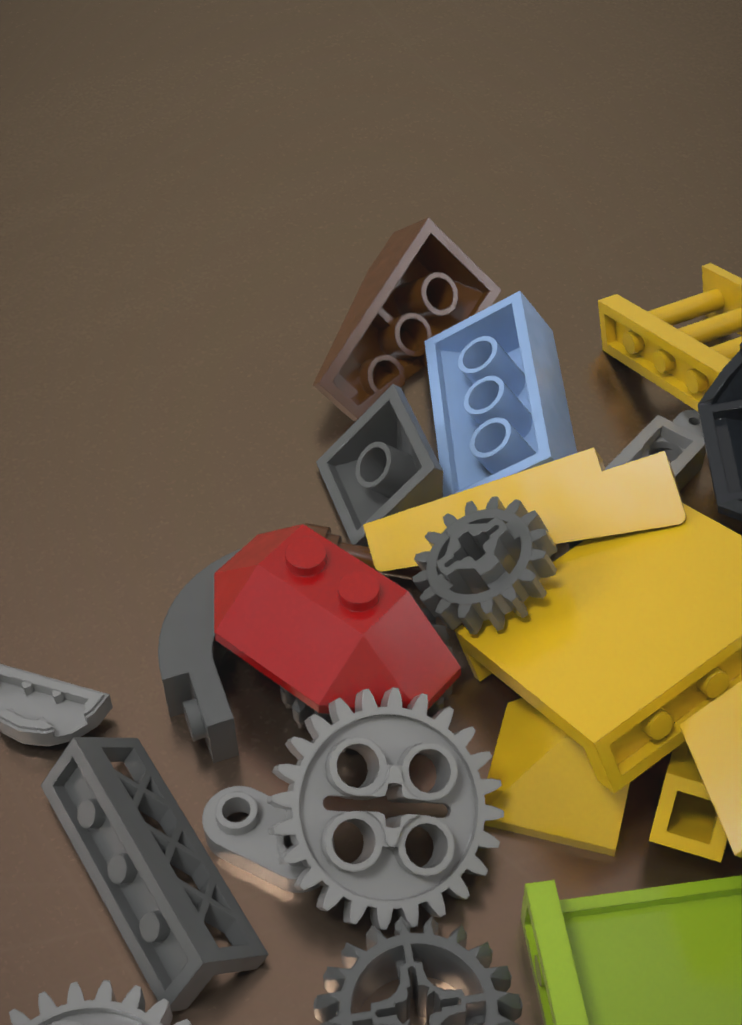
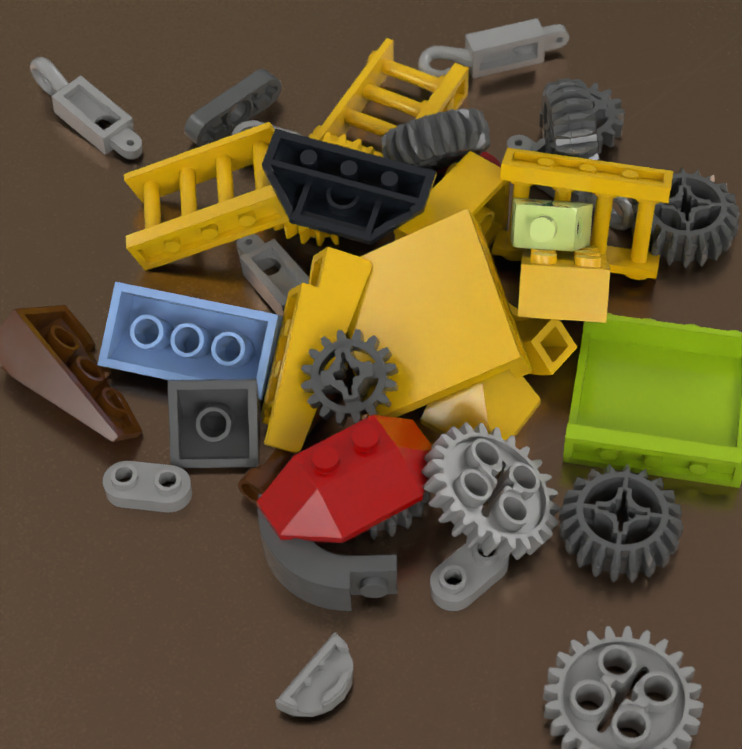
camera: 70 degrees left, 5 degrees up
dark grey fence [40,737,269,1012] -> none
none -> light grey plate [103,461,193,512]

